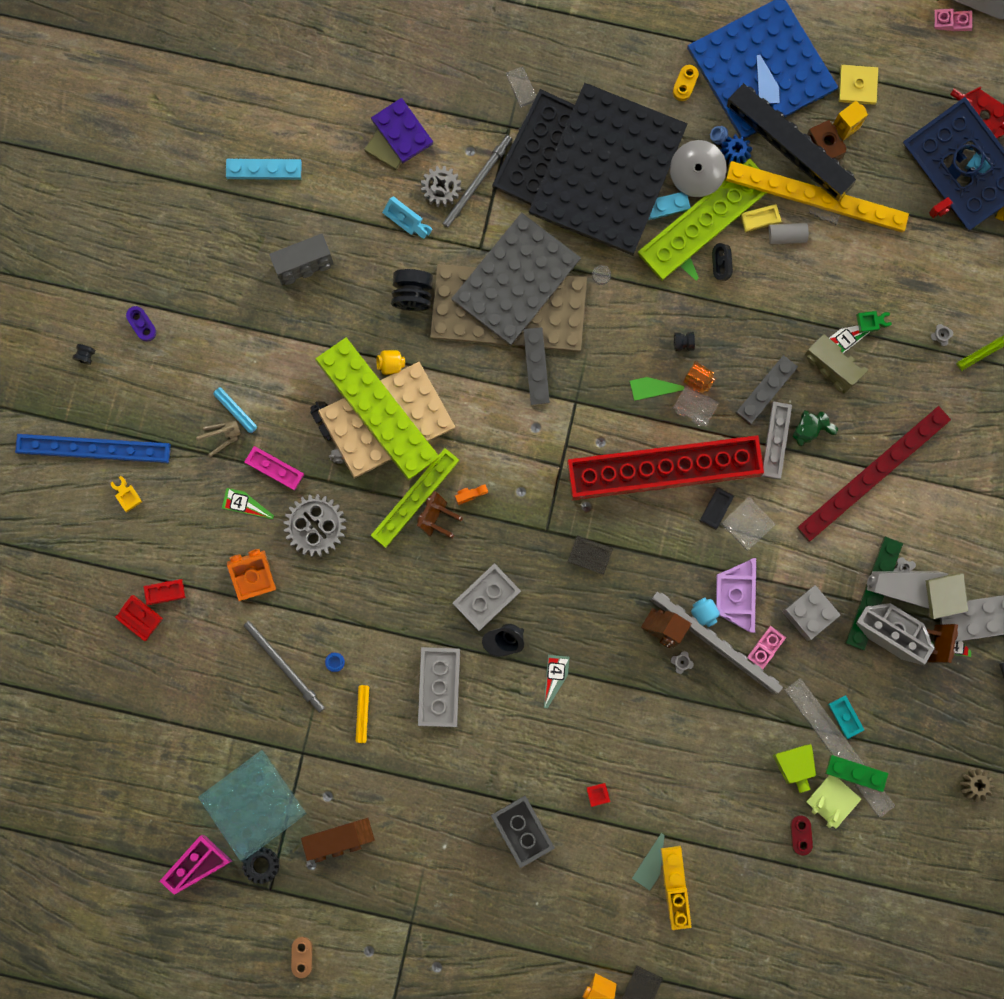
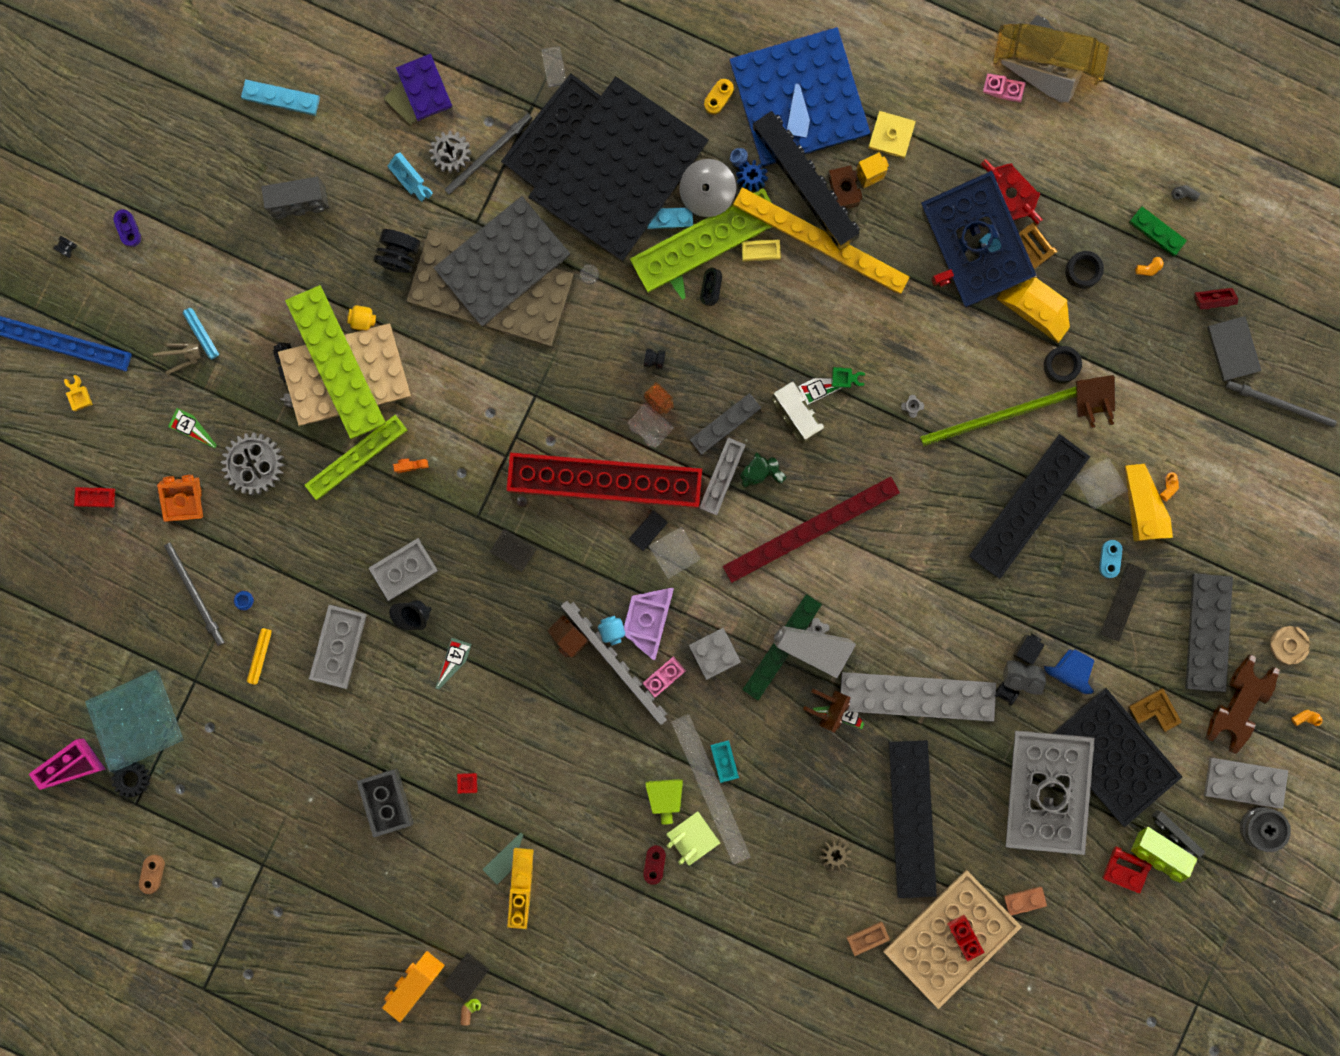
camera: 20 degrees right, 5 degrees up
red plate [115,595,163,641] -> none
dark pink plate [245,446,304,491] -> none
reddish brown wedge [301,818,375,863] -> none
reddish brown plate [417,491,463,539] -> none
dark grey plate [524,327,550,405] -> none
bright green sticker [630,377,685,401] -> none
light grey plate [671,651,694,674] -> none
light grey brick [768,223,809,244] -> none
green plate [825,755,889,792] -> none
light grey wedge [856,603,934,665] -> none
tile [925,573,968,619] -> none

